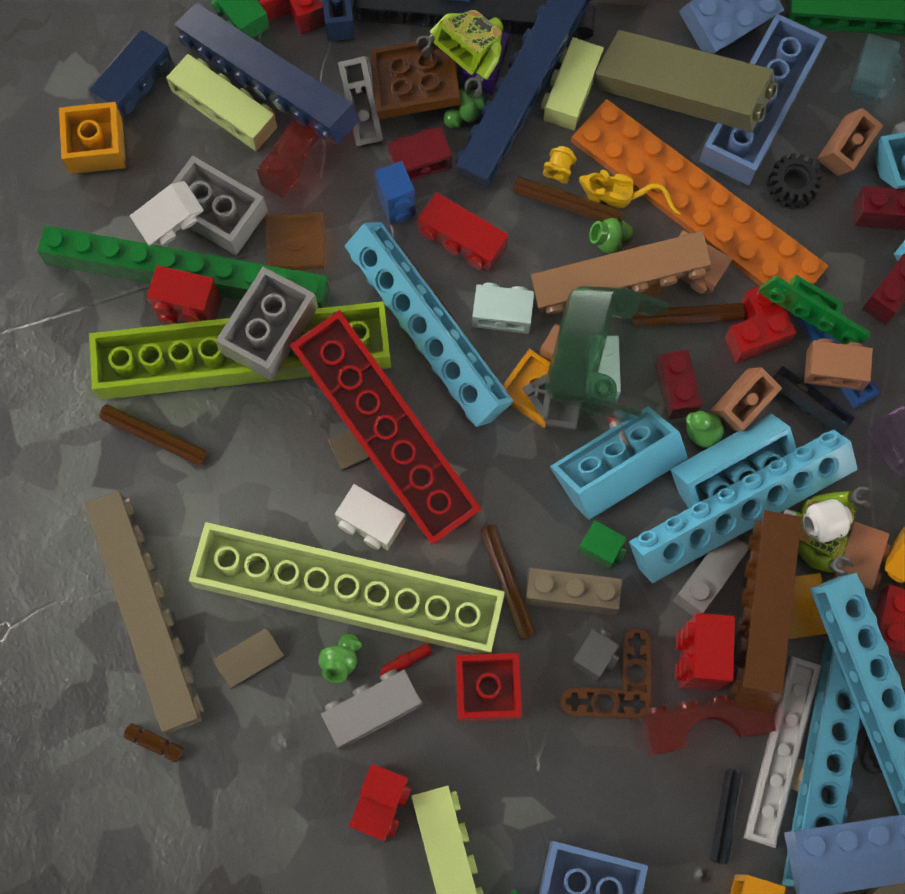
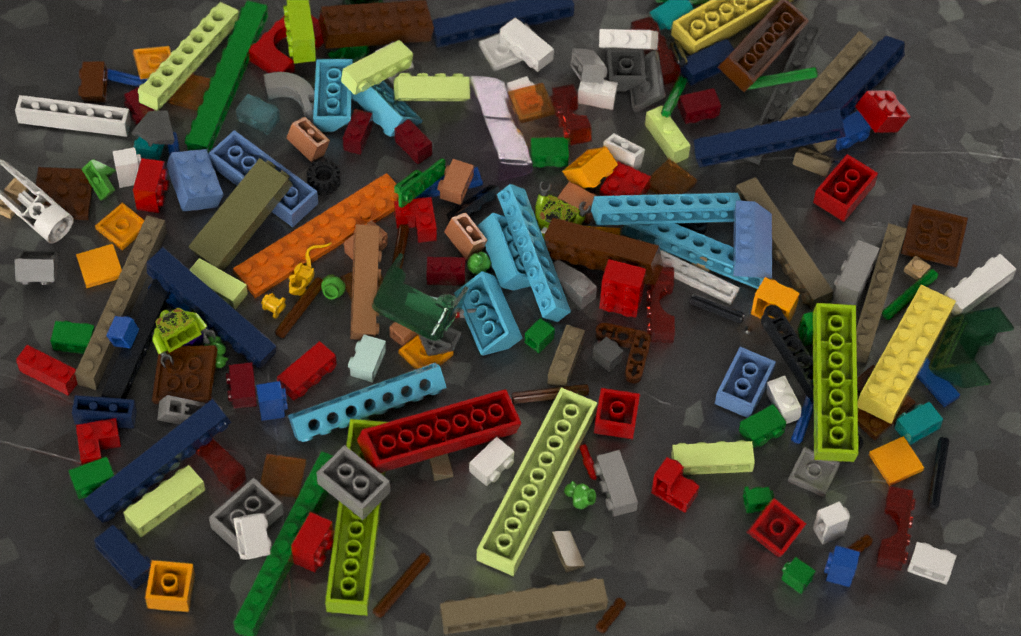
camera: 80 degrees left, 15 degrees down
white head [803,499,852,543] -> none

